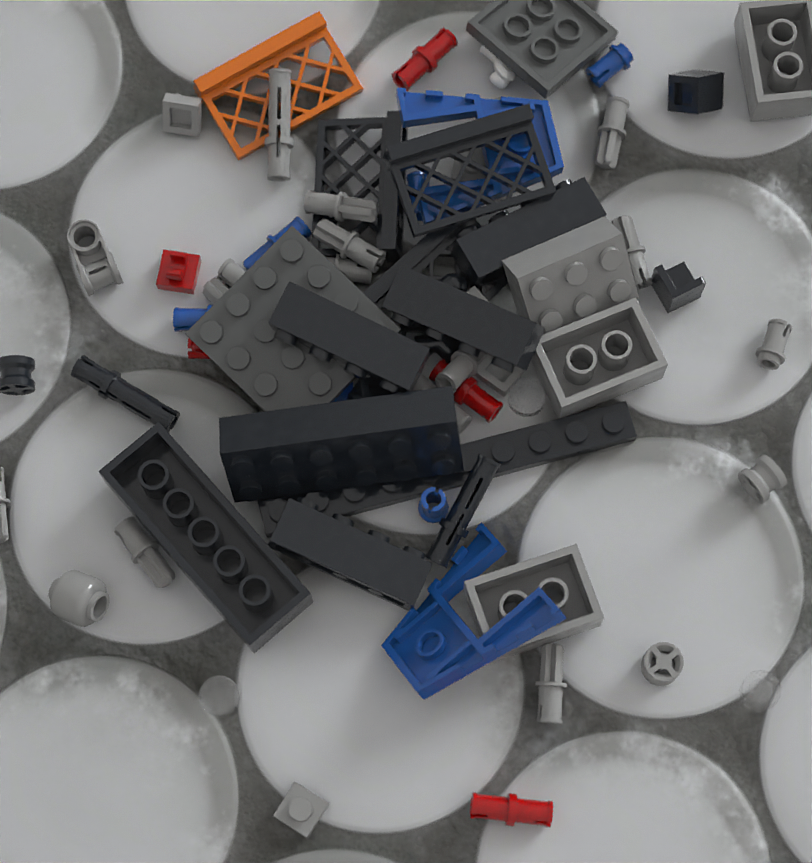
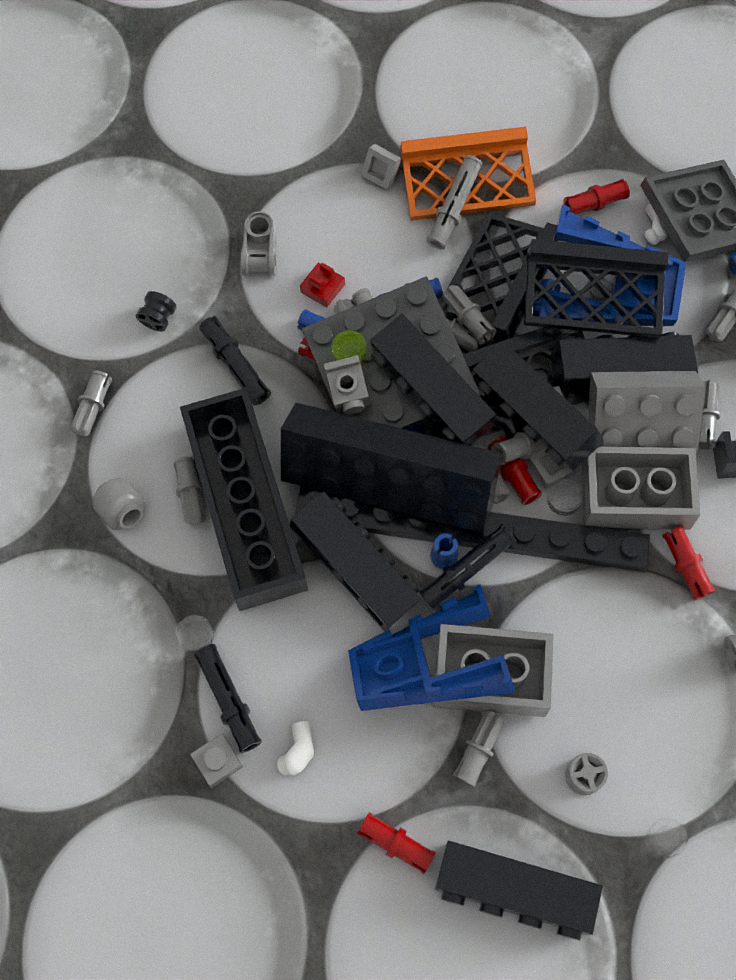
camera: 25 degrees right, 5 degrees down
light grey axle [304,190,379,222] -> none
none -> black pin [194,644,262,753]
none -> white arm [277,721,314,776]
none -> light grey brick [324,355,371,415]
none -> clear neon green plate [332,330,367,361]
none -> black brick [435,840,603,941]
none -> red pin [662,526,716,601]

